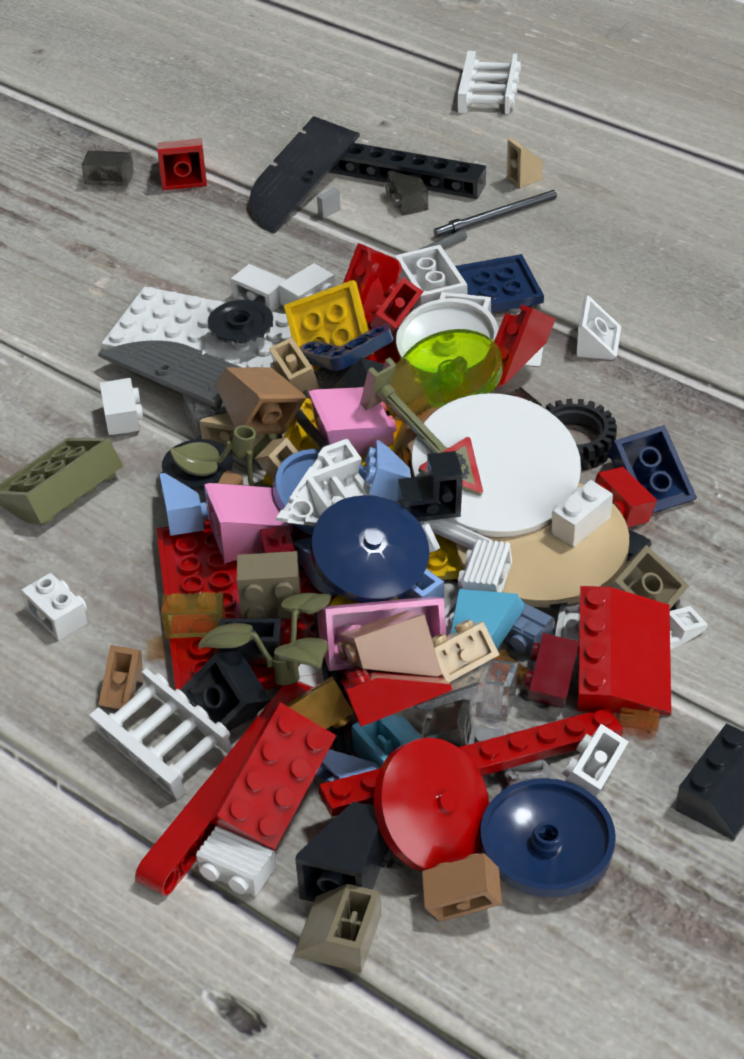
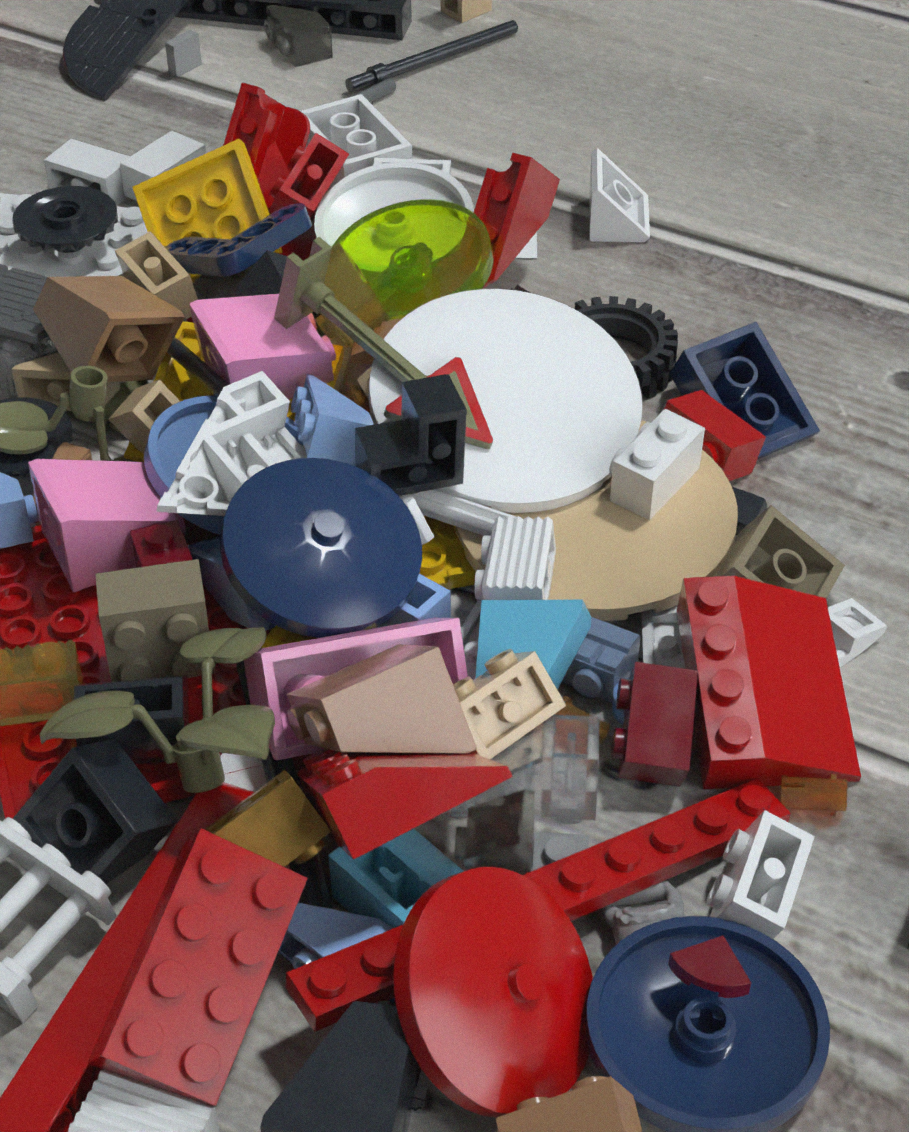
camera: 10 degrees left, 0 degrees up
dark blue plate [455,254,544,313] -> none
none -> dark red tile [668,935,751,998]

